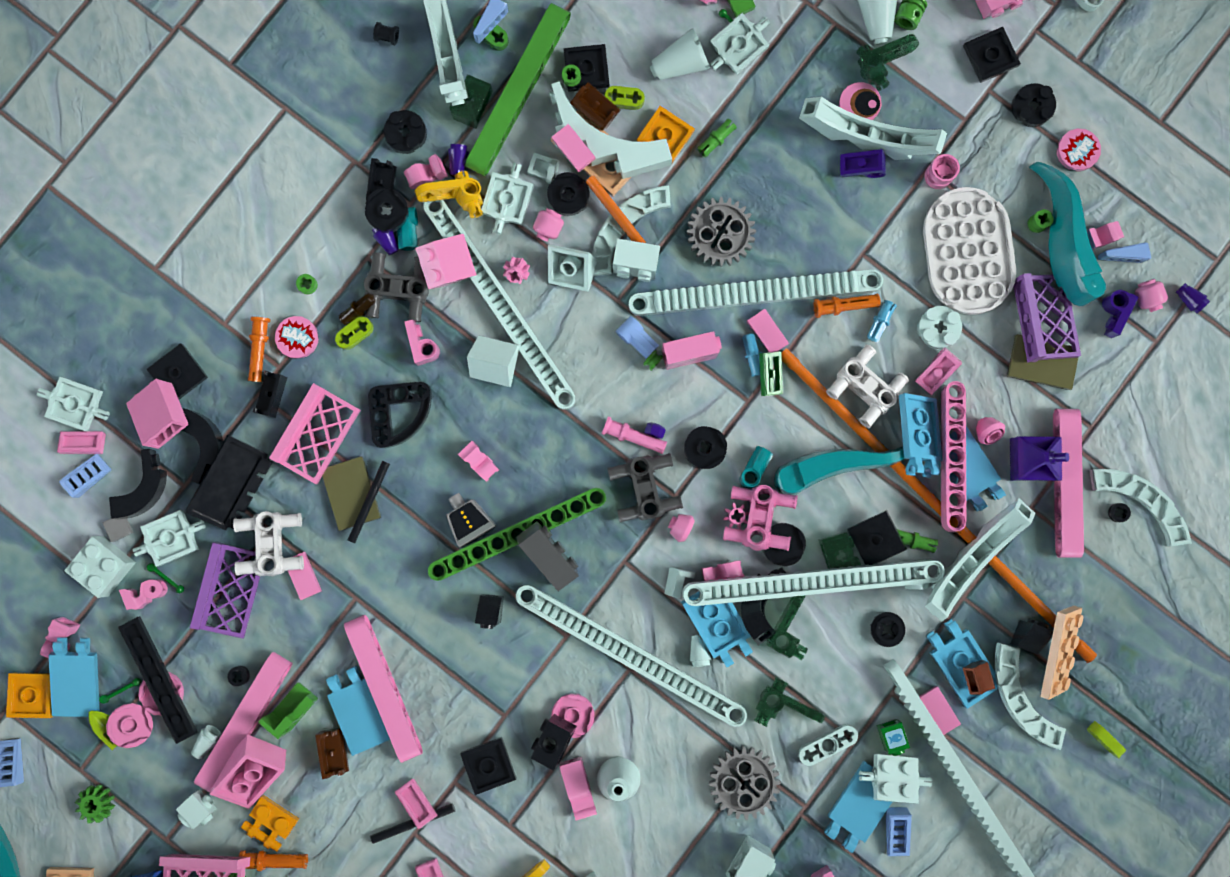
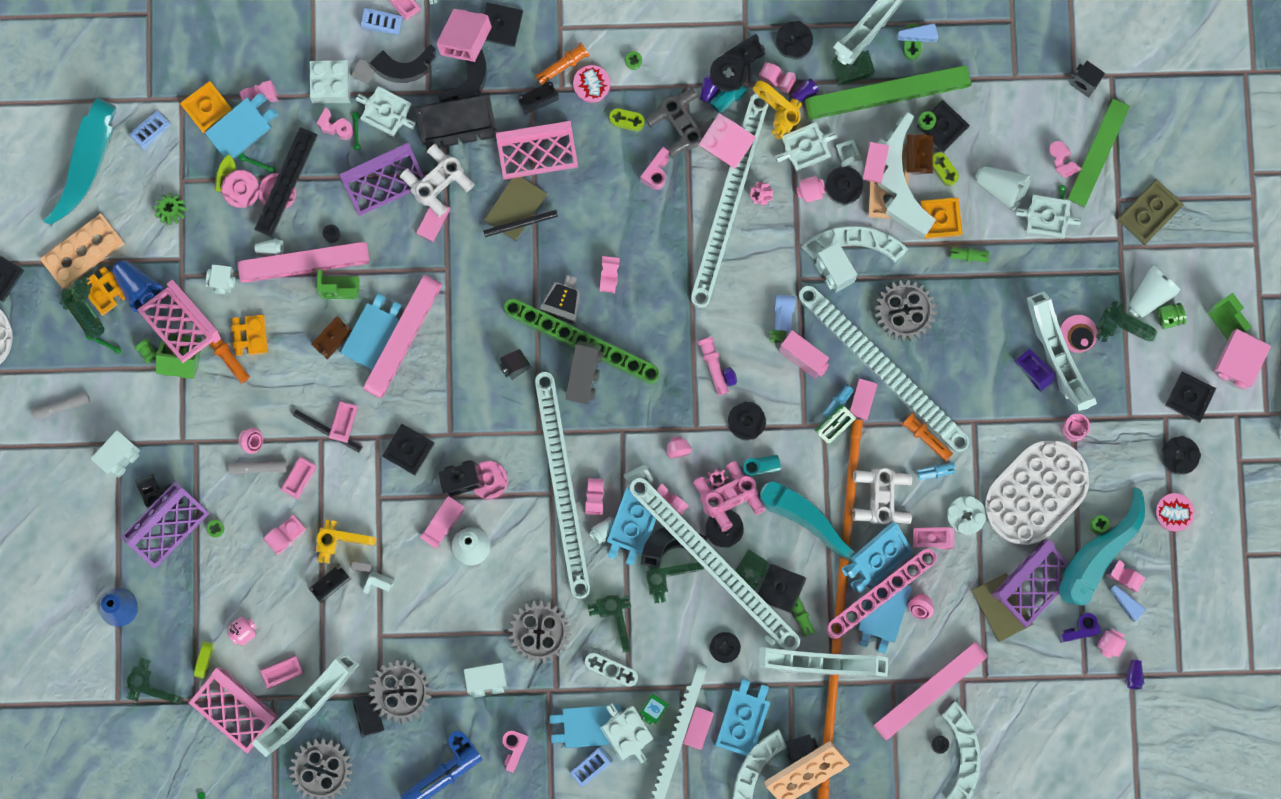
camera: 45 degrees right, 5 degrees down
bright pink slope [209,734,286,809] -> none
dark brown axle [339,293,376,325] -> none
black beam [368,382,432,448] -> none
light aqua slope [467,336,520,387] -> none
light aqua slope [548,244,597,292] -> none
orange piece [586,175,646,243] -> none
dark grey piece [607,453,683,523] -> none
copper piece [963,660,995,695] -> none
dark purple piece [1010,436,1069,481] -> none
none -> bright pink leg [585,478,604,516]

